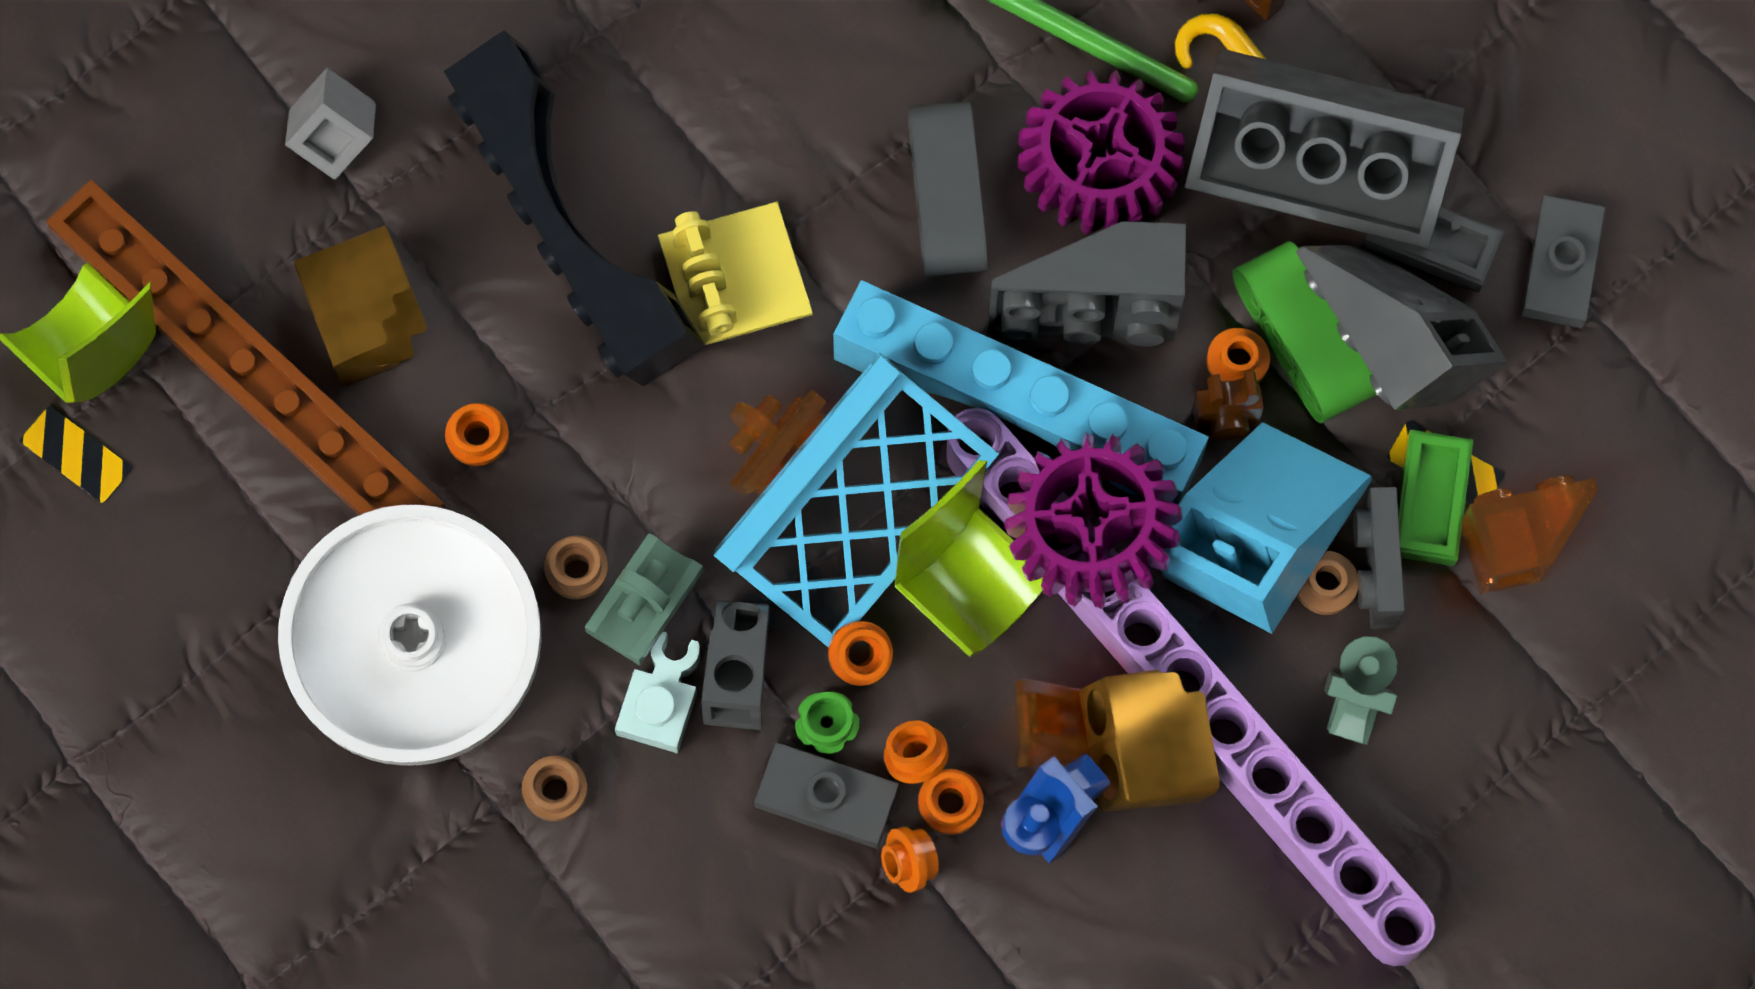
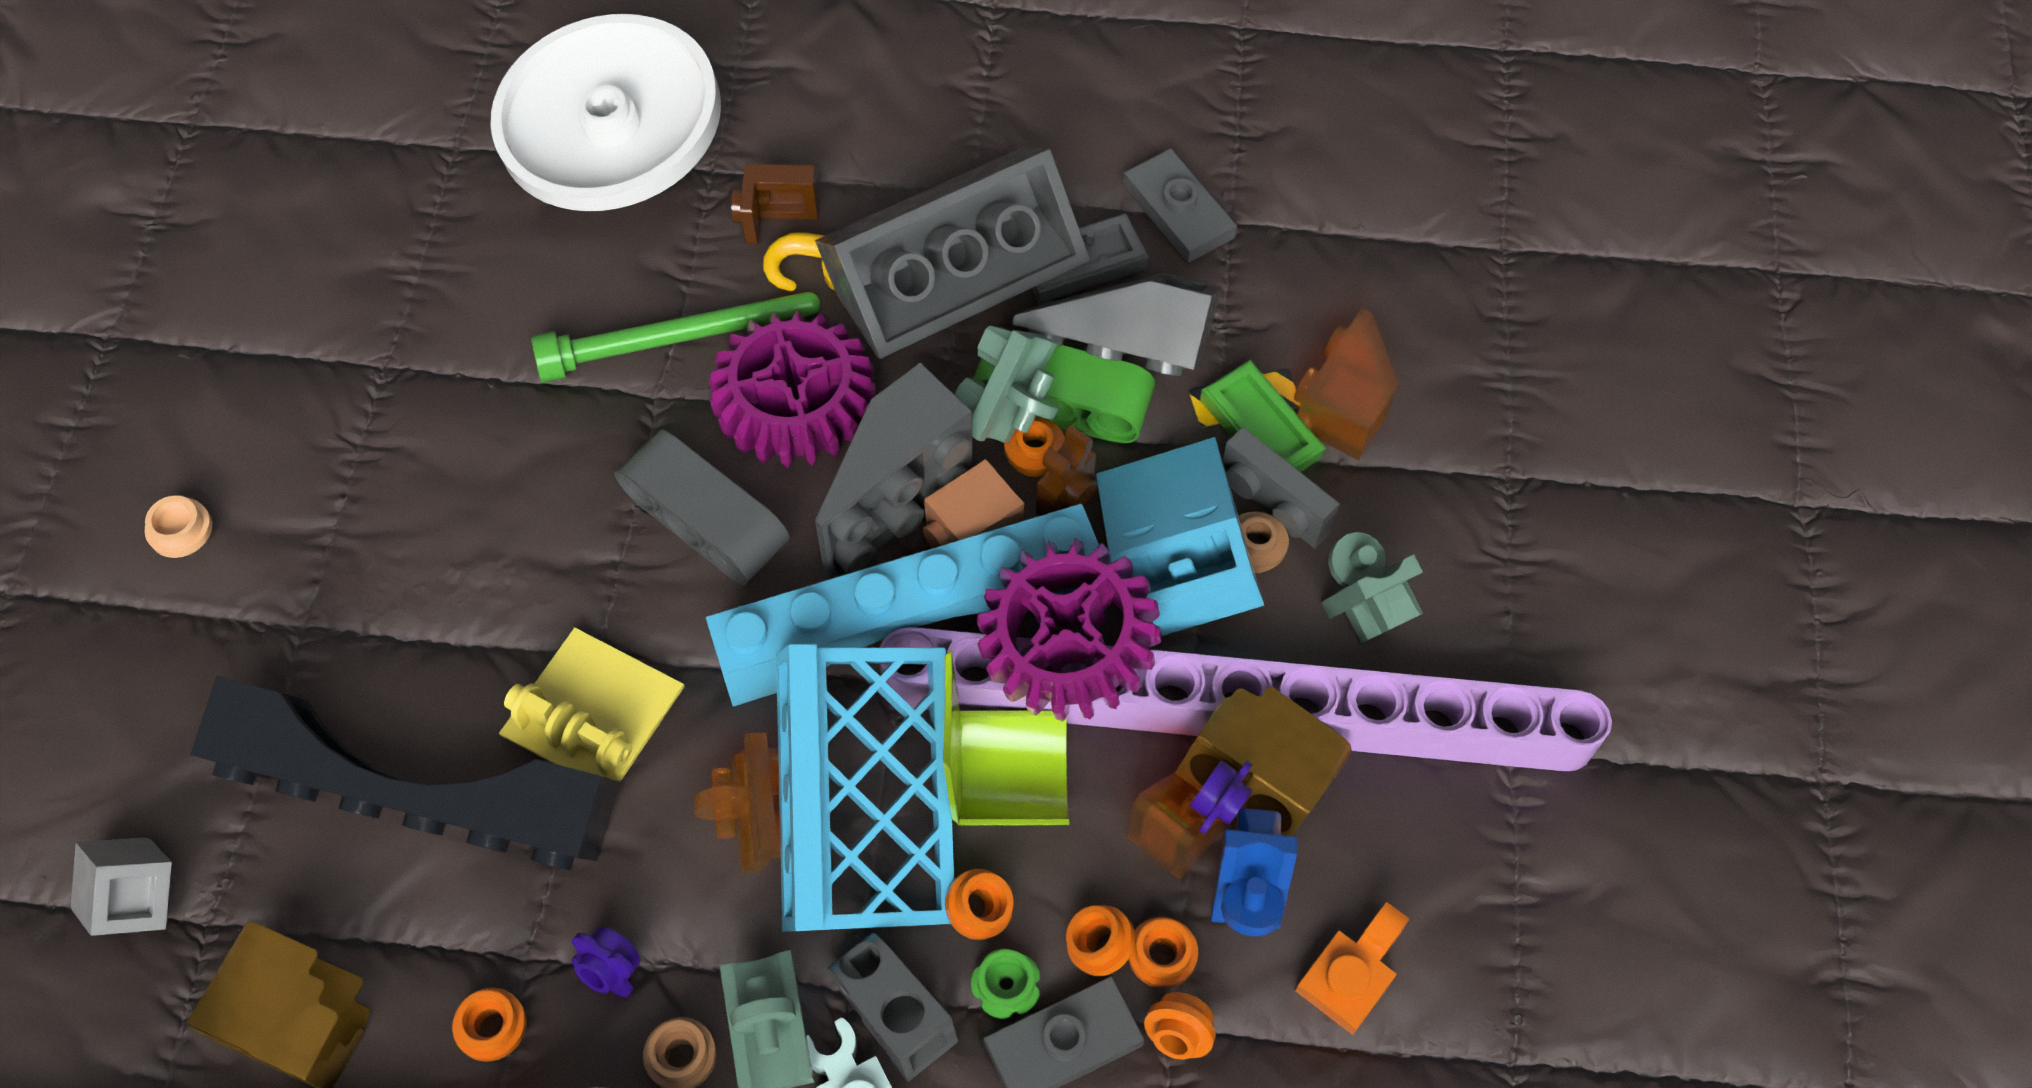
camera: 45 degrees left, 10 degrees down
none -> dark purple plate [571,927,641,997]
none -> nougat brick [922,459,1024,549]
none -> sand green hips [955,326,1060,443]
none -> dark purple plate [1190,760,1253,834]
none -> orange plate [1295,902,1410,1035]

